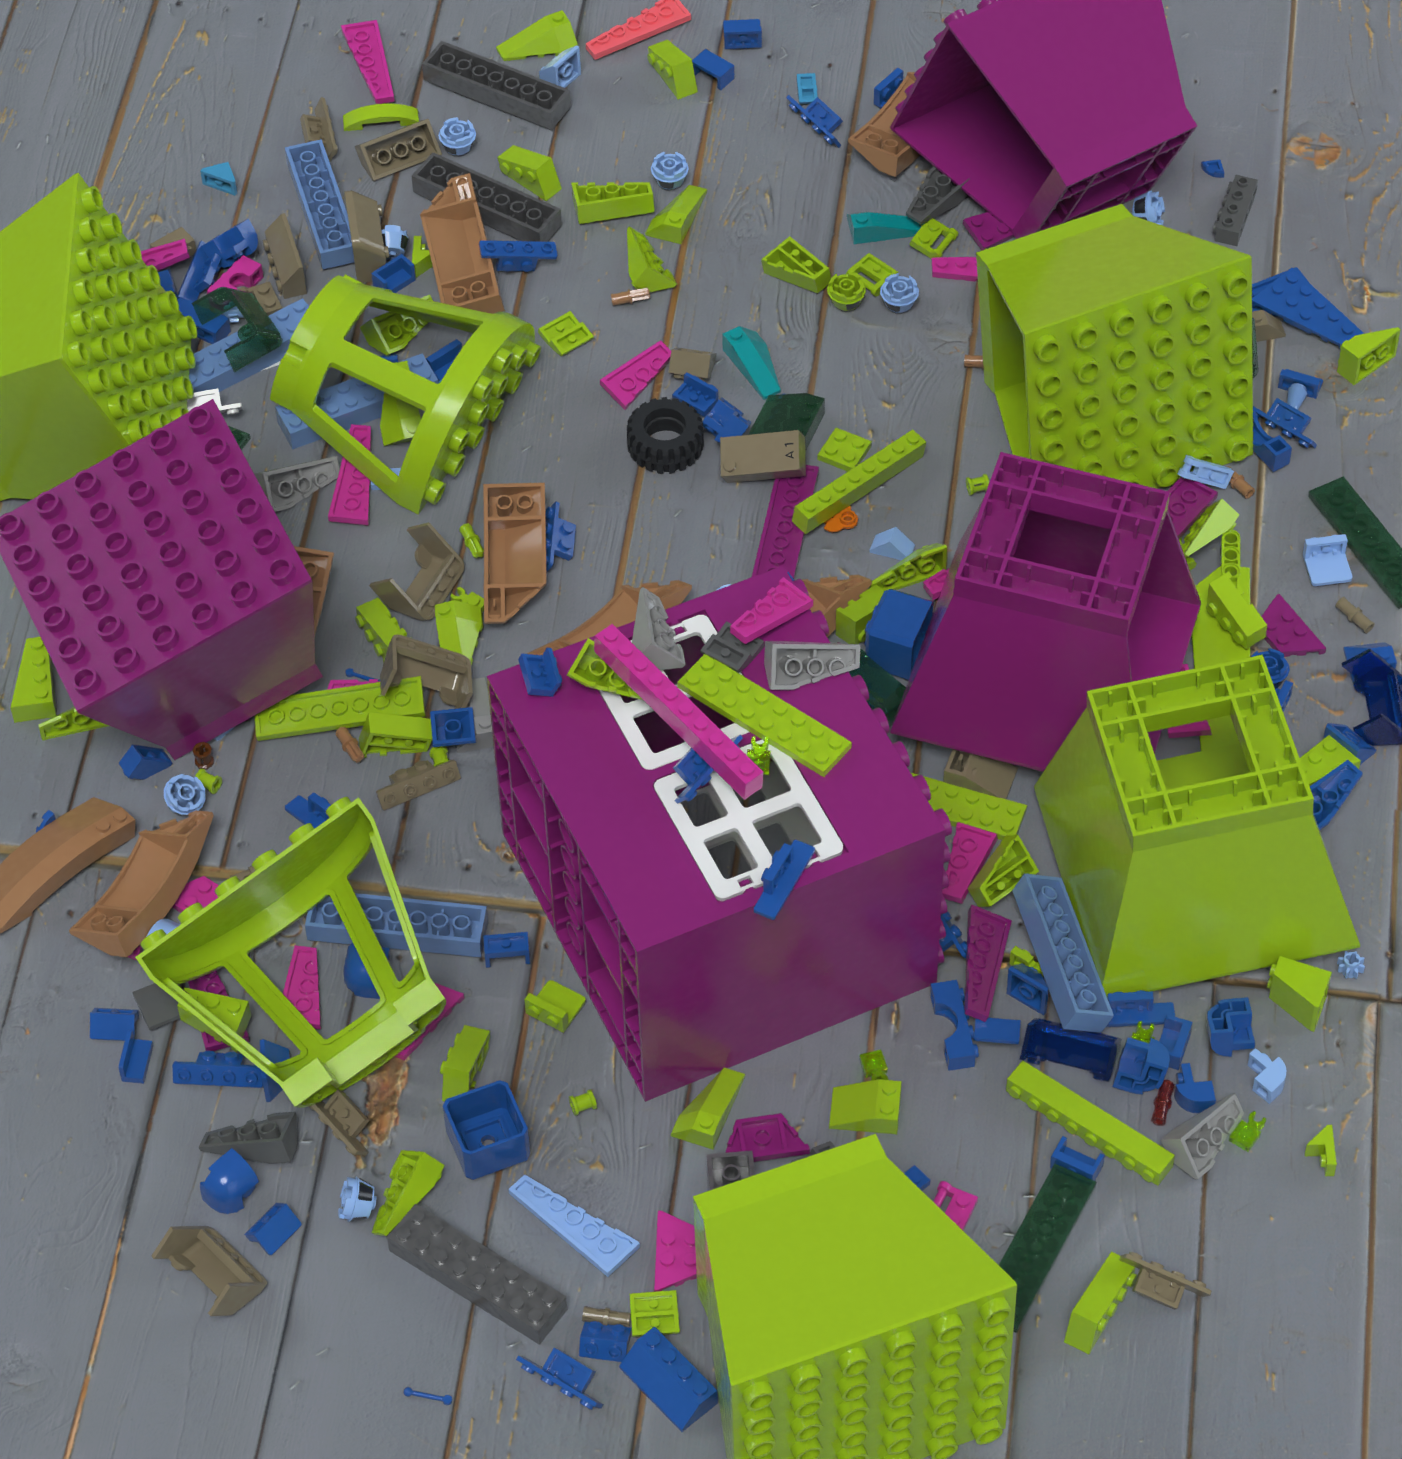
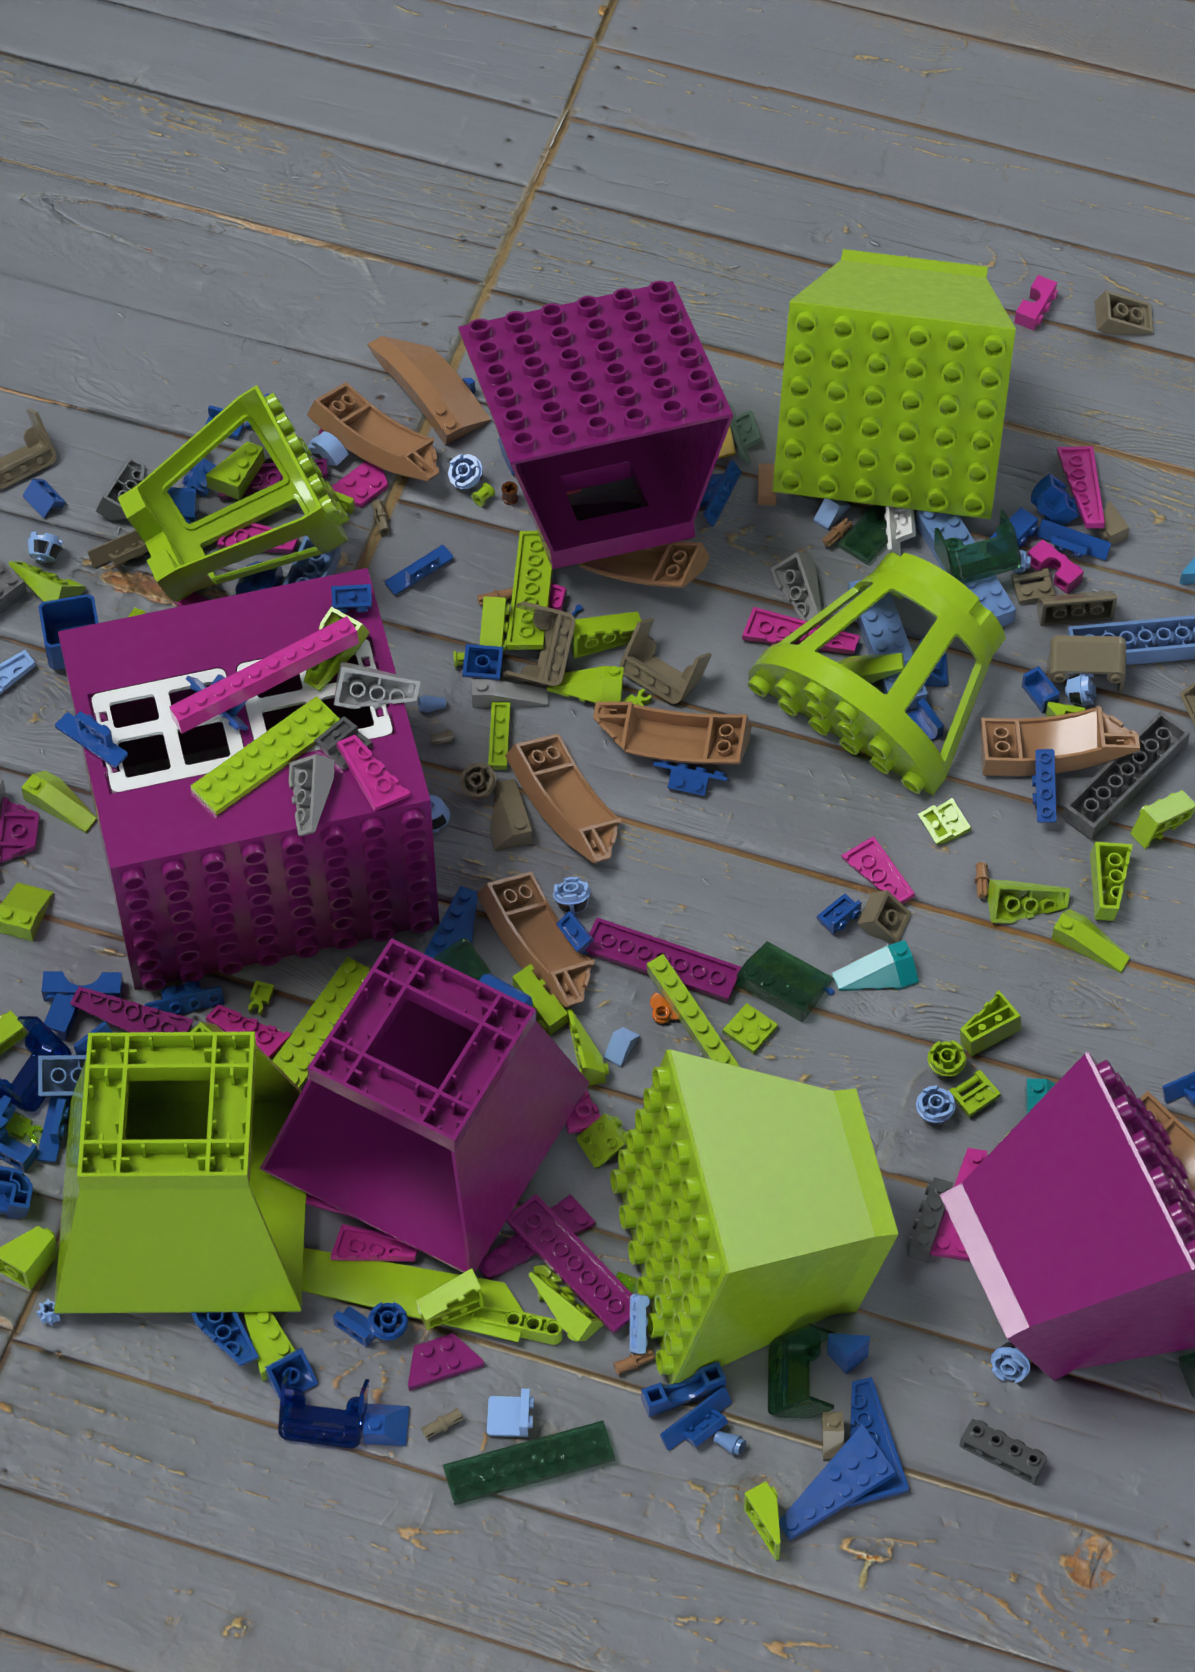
camera: 100 degrees right, 5 degrees up
blue brick [200,1148,259,1214] -> none
blue brick [201,219,258,268] -> none
lime wedge [360,294,433,356] -> none
dark tan bracket [376,759,461,810] -> none
lime axle [459,523,484,558] -> none
black tyre [627,397,704,474] -> none
light blue cone [651,152,689,190] -> none
blue brick [702,397,751,442] -> none
dark tan brick [720,430,806,483] -> none
clear neon green plate [747,736,771,775] -> none
clear neon green plate [859,1050,888,1081] -> none
blue tile [1201,159,1225,178] -> none
blue panel [1278,369,1323,399] -> none

